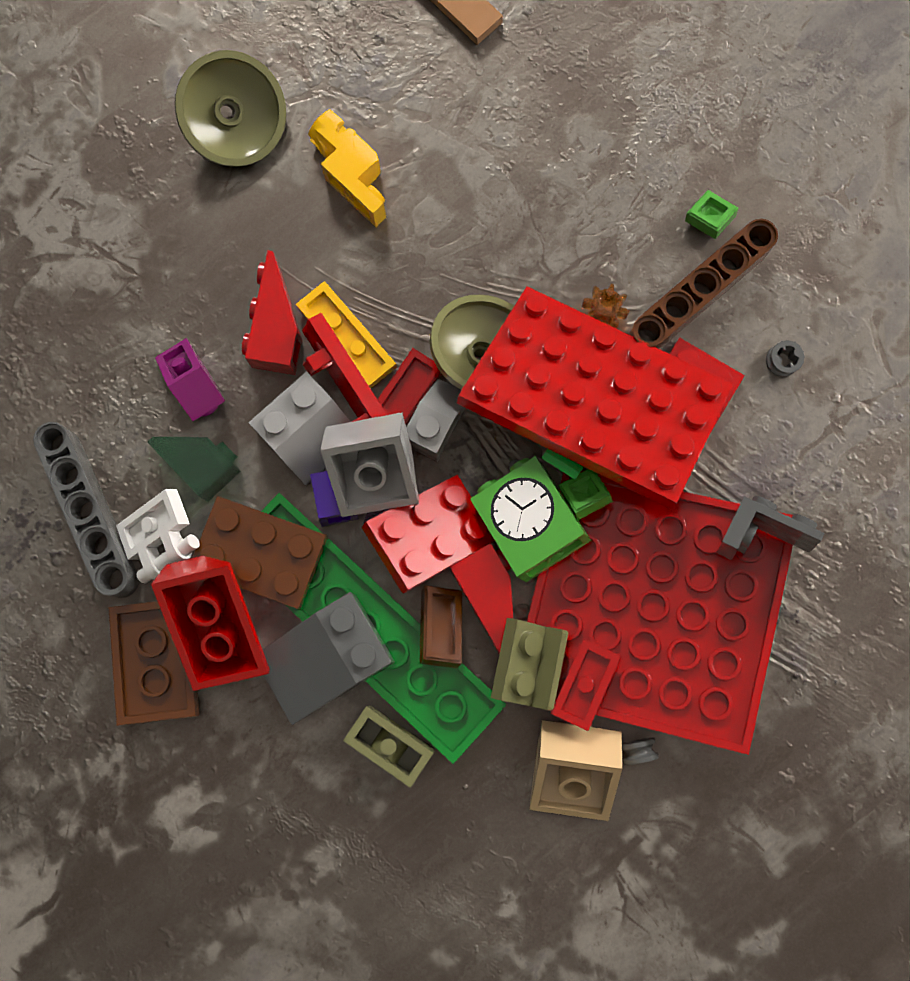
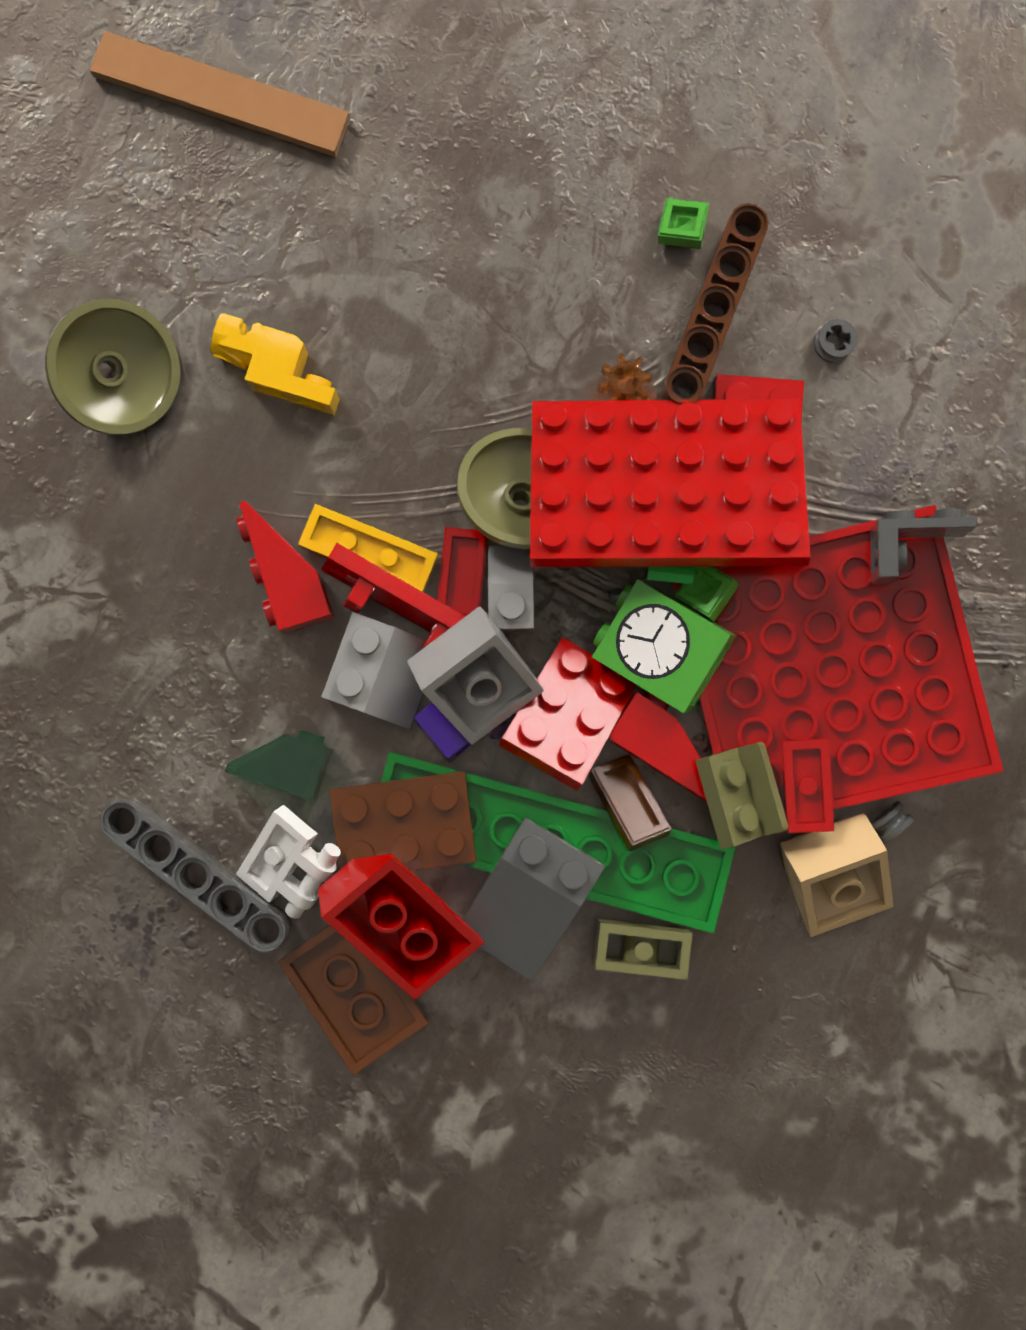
camera: 35 degrees left, 5 degrees up
magenta slope [155,338,225,421] -> none

